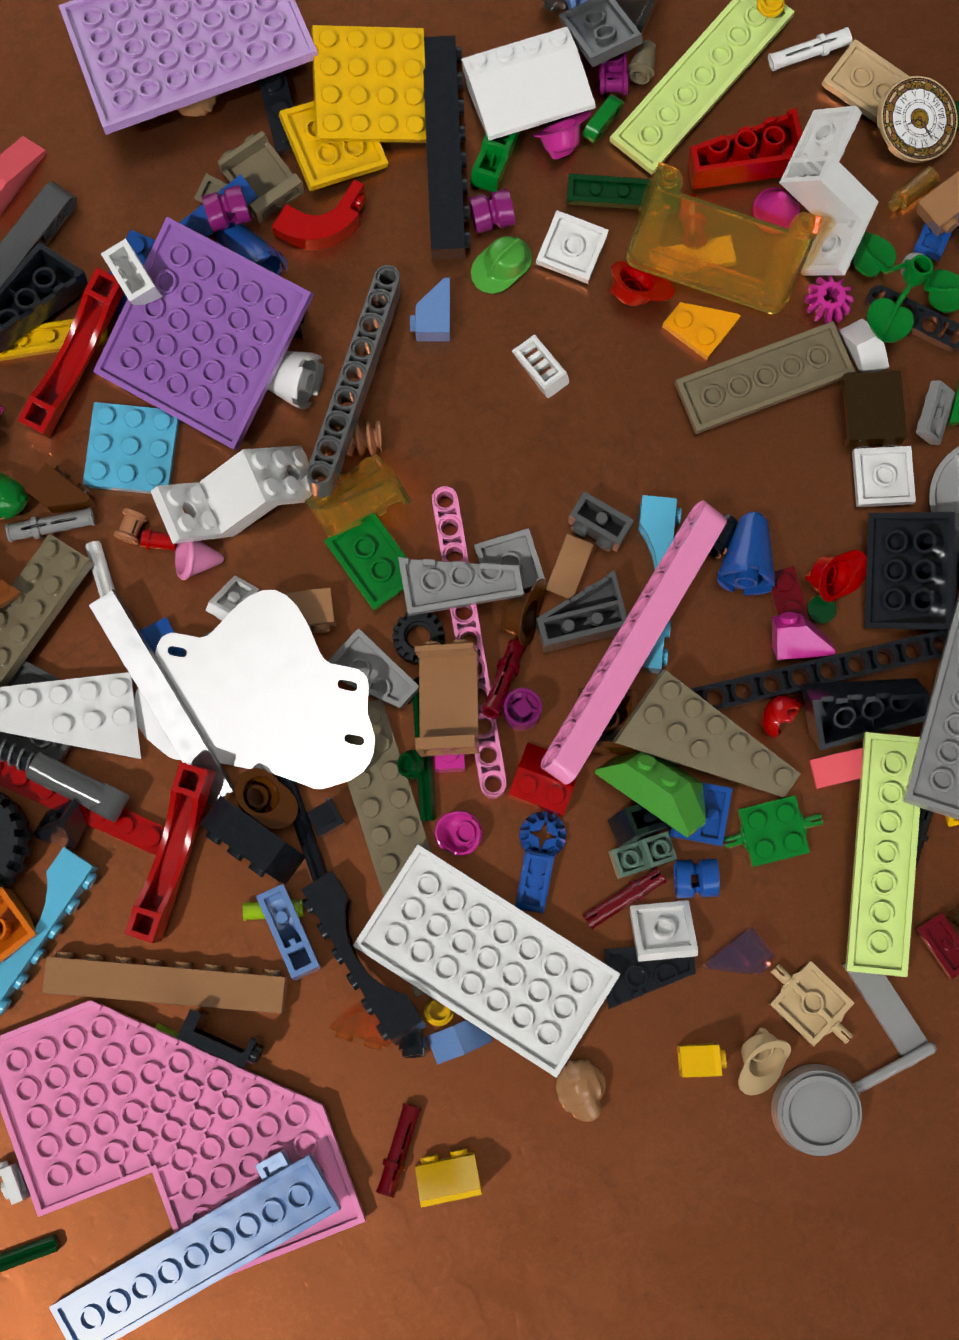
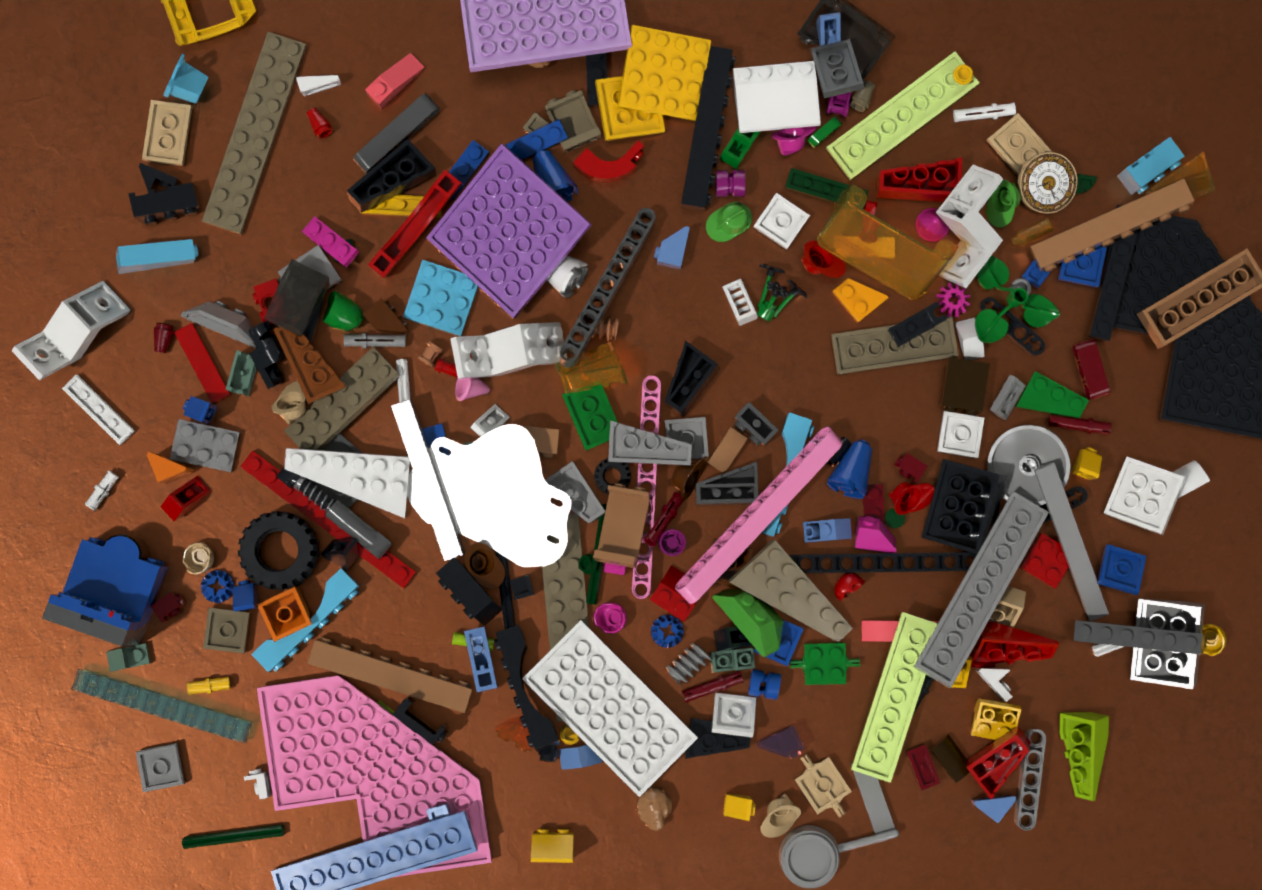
camera: 10 degrees right, 5 degrees up
white brick [101,238,162,305] -> none
red arch [124,762,217,943] -> none
magenta wheel [201,184,251,233] -> none
dark red pin [376,1103,421,1198] -> none
blue plate [515,849,555,913] -> none
black wedge [801,678,930,751] -> none
none -> black wedge [665,341,720,417]
none -> light grey piece [666,643,712,687]
none -> plant [757,264,807,321]
none -> medium blue slope [803,518,852,543]
none -> black plate [888,302,947,347]
none -> dark red brick [894,453,927,484]
none -> bright green piece [986,179,1021,228]

